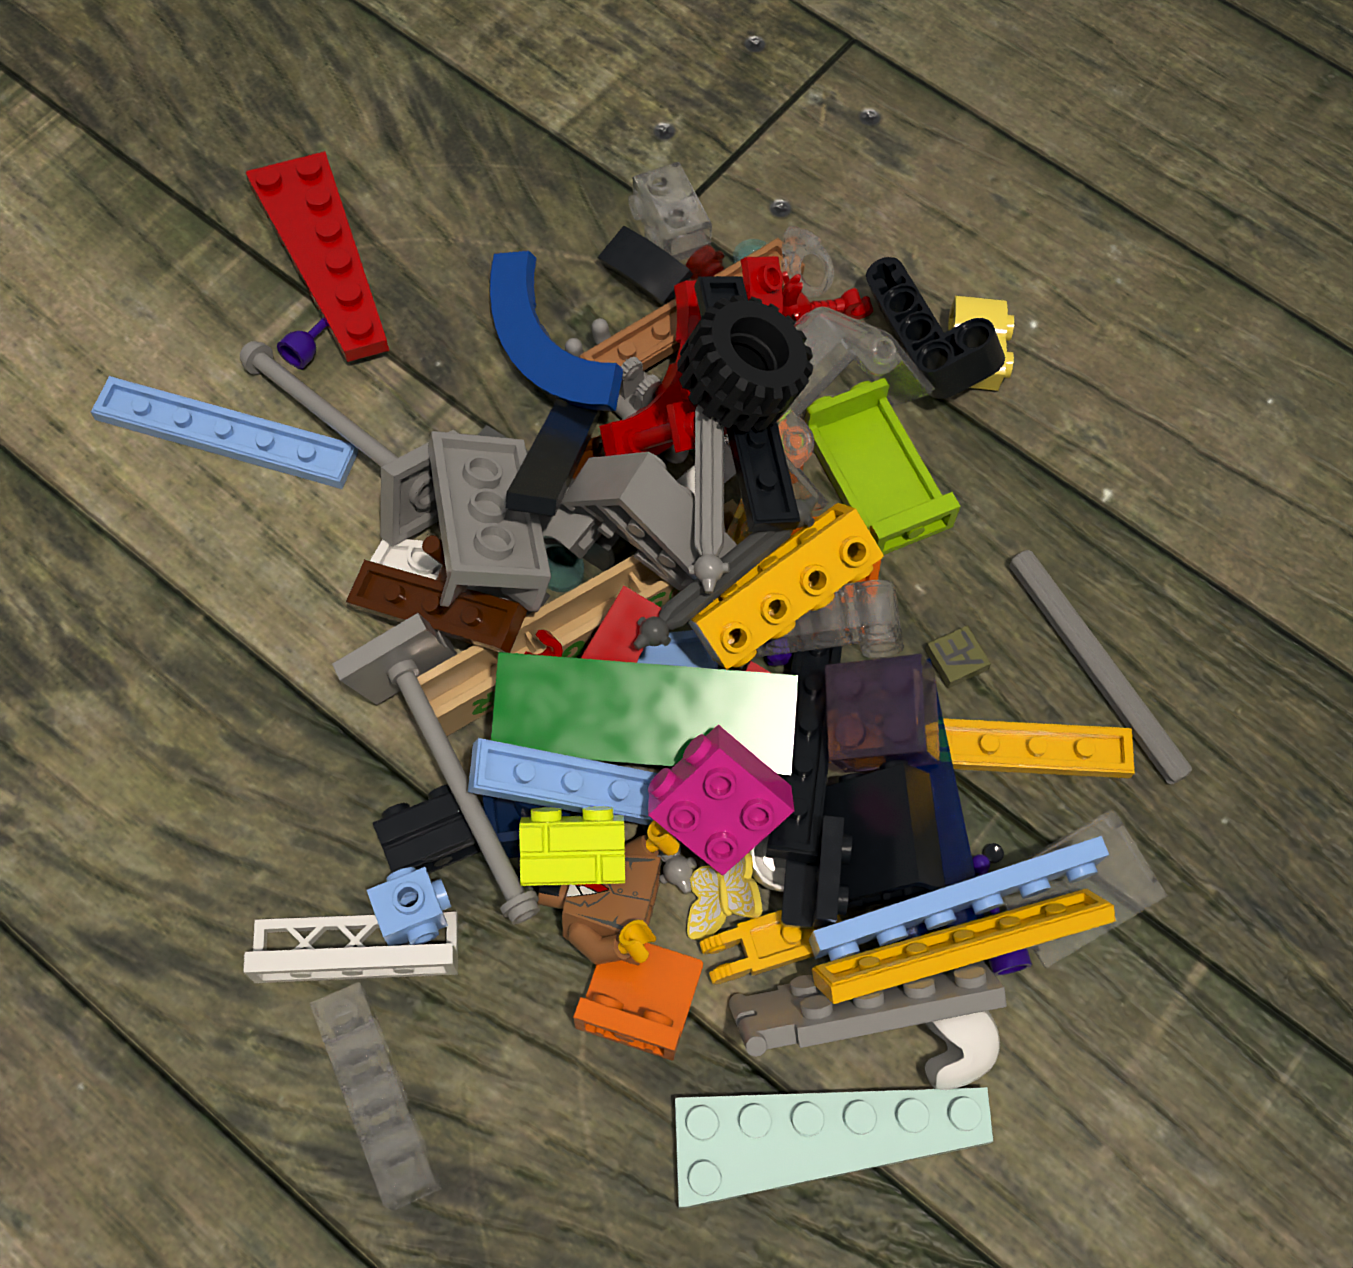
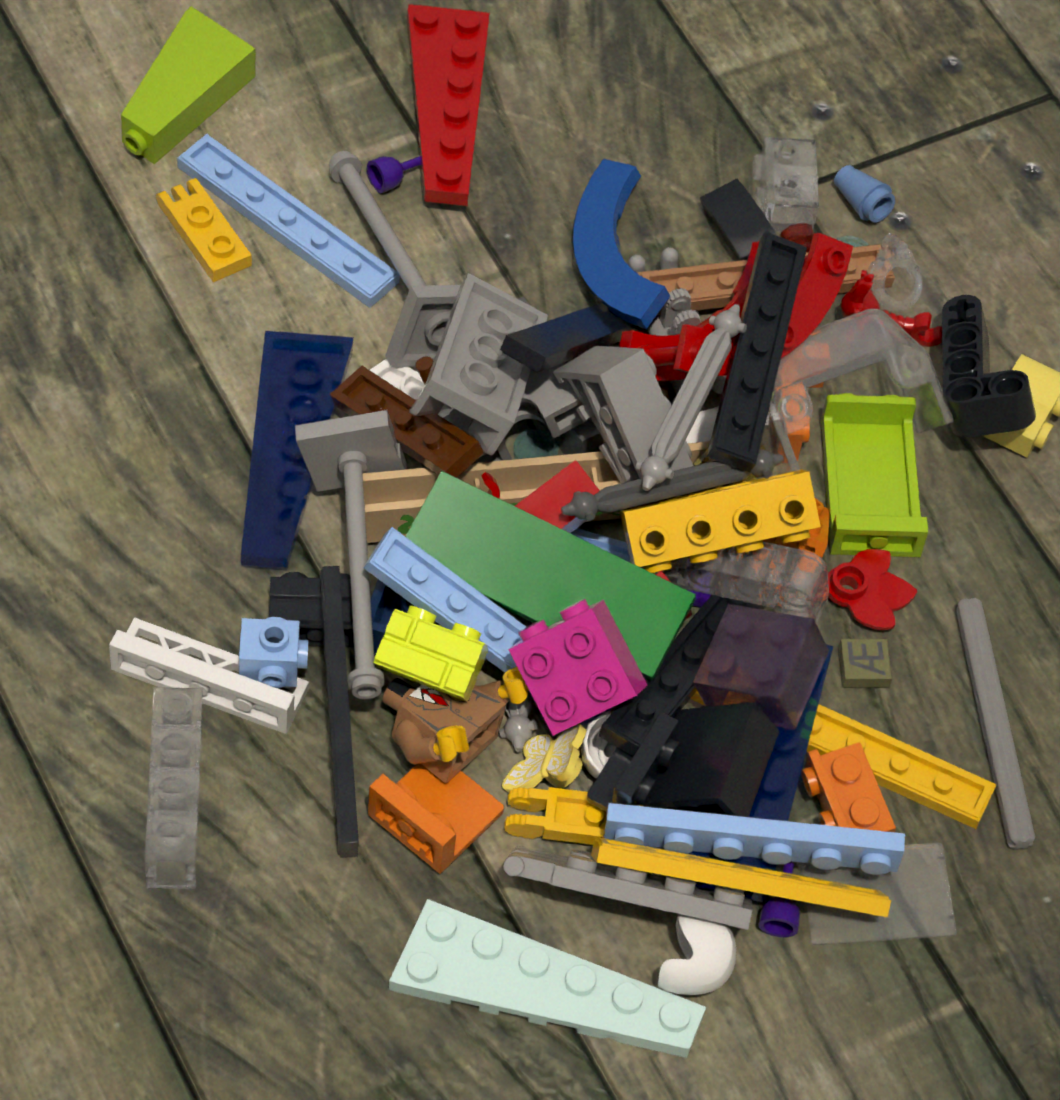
camera: 20 degrees right, 10 degrees down
black tyre [677,295,814,432] -> none
none -> lime slope [121,6,256,164]
none -> yellow hinge [156,178,252,283]
none -> clear blue wing [241,331,353,568]
none -> black tile [320,566,359,858]
none -> orange bracket [801,742,896,832]
none -> red plate [825,549,917,630]
none -> medium blue cone [834,165,895,223]

